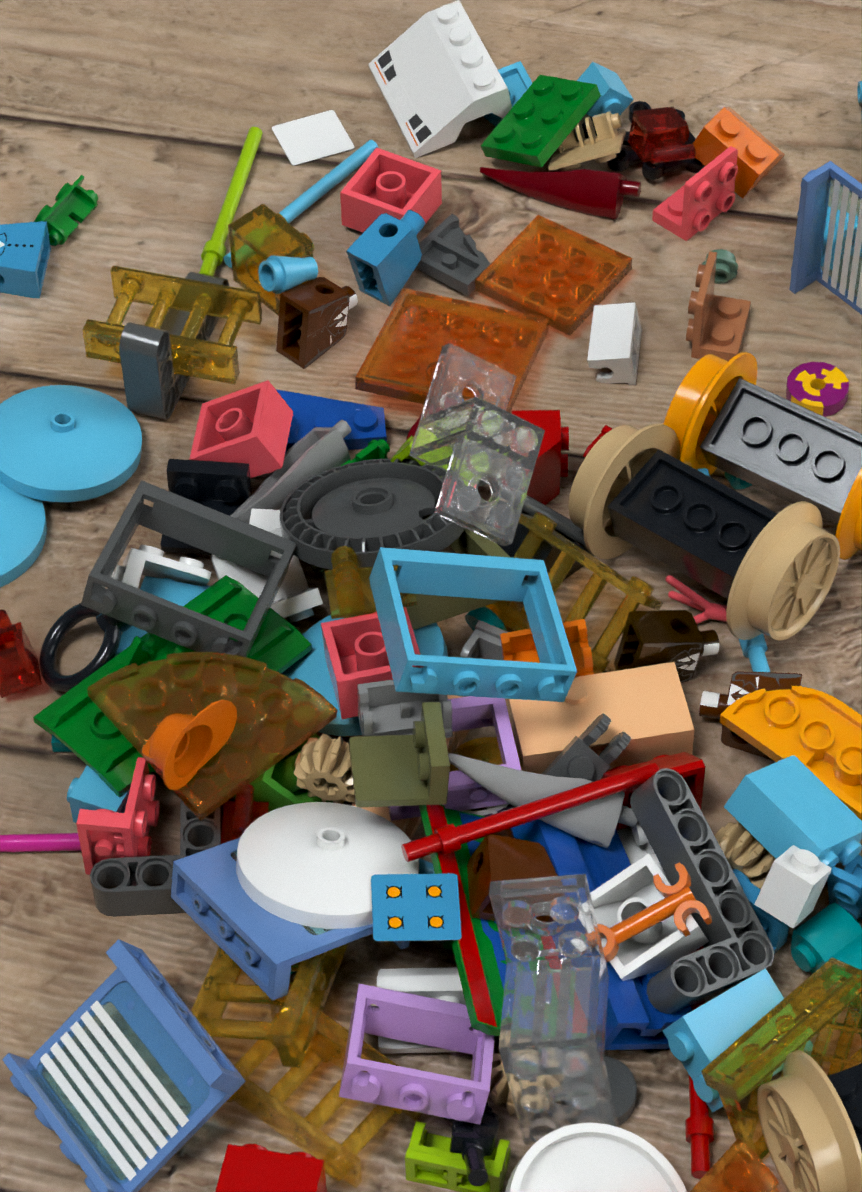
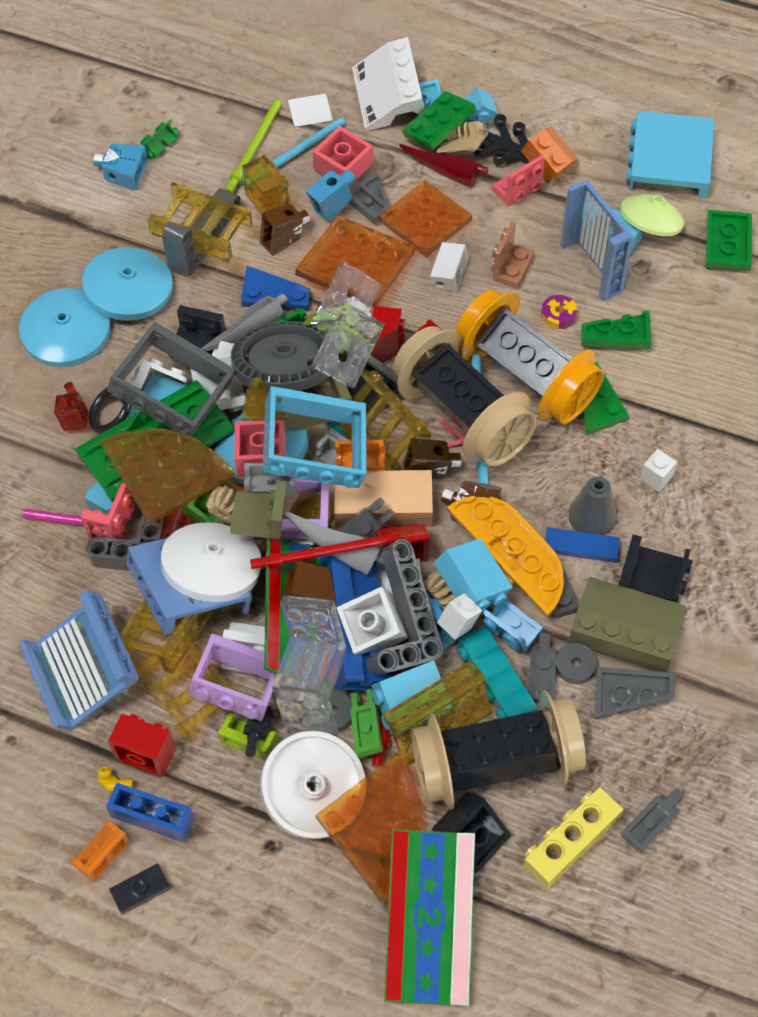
camera: 10 degrees right, 10 degrees up
orange piece [142,699,237,790] -> none
coral brick [189,380,293,479] -> none
medium azure cone [258,255,318,294] -> none
dark azure sticker [371,873,462,941] -> none
orange bar [583,862,712,963] -> none
clear red brick [628,107,696,164] -> none
sand green plate [702,249,738,284] -> none
none -> bright green hinge [350,689,383,758]

